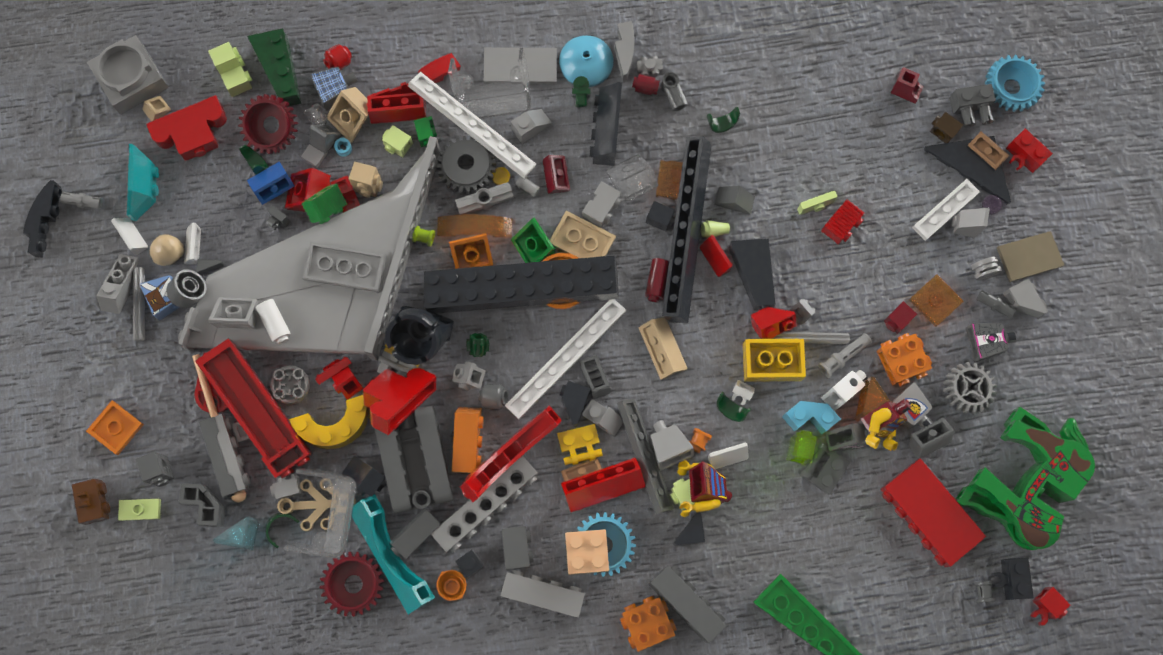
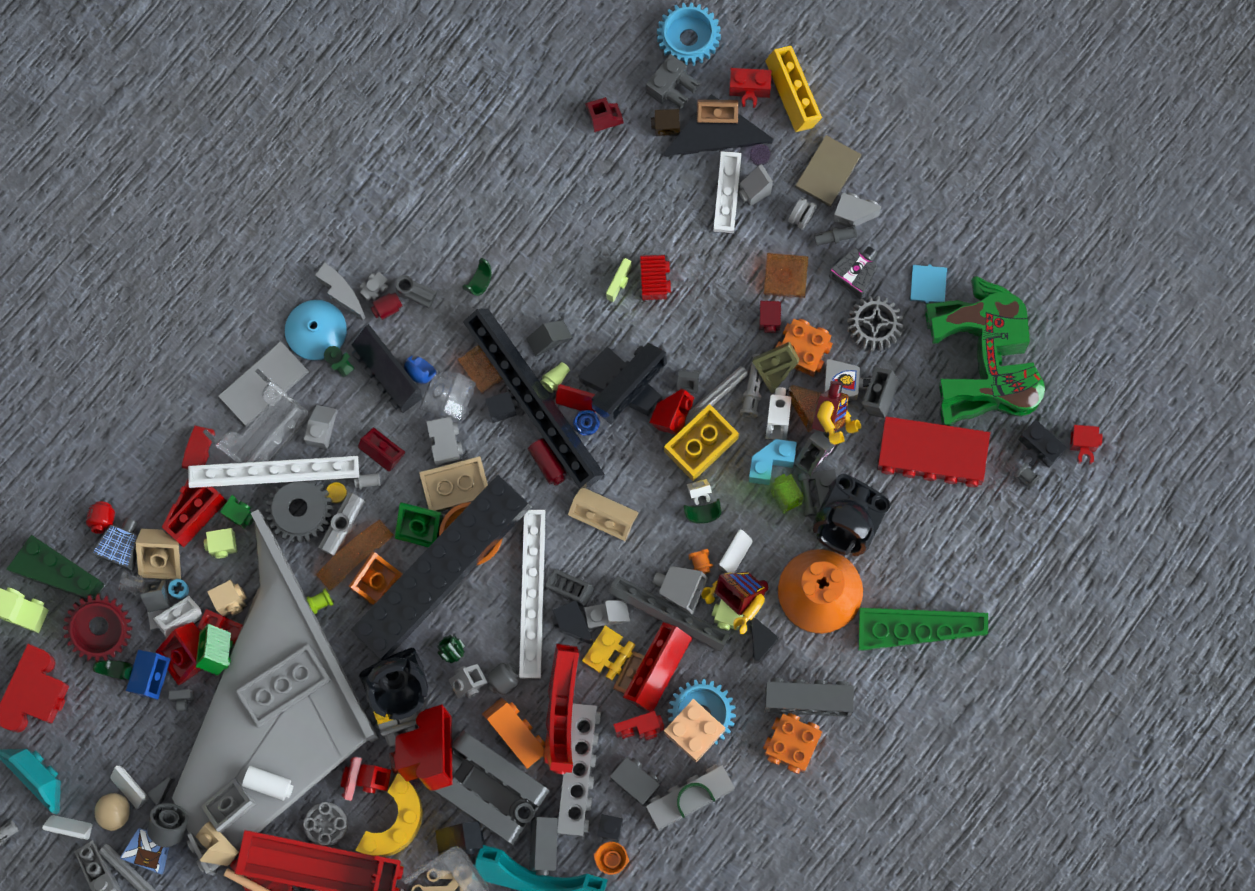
camera: 35 degrees left, 0 degrees up
none -> white slope [153,596,203,638]
none -> tan slope [195,821,239,866]
none -> blue hair [404,356,437,384]
none -> blue plate [573,410,600,436]
none -> black slope [591,342,667,424]
none -> red plate [613,711,665,741]
none -> dark green helmet [677,783,716,818]
none -> olive wing [752,342,799,394]
none -> yellow brick [765,46,822,132]
none -> orange cone [778,549,863,634]
none -> black piece [813,474,890,556]
none -> medium azure piece [910,264,947,304]

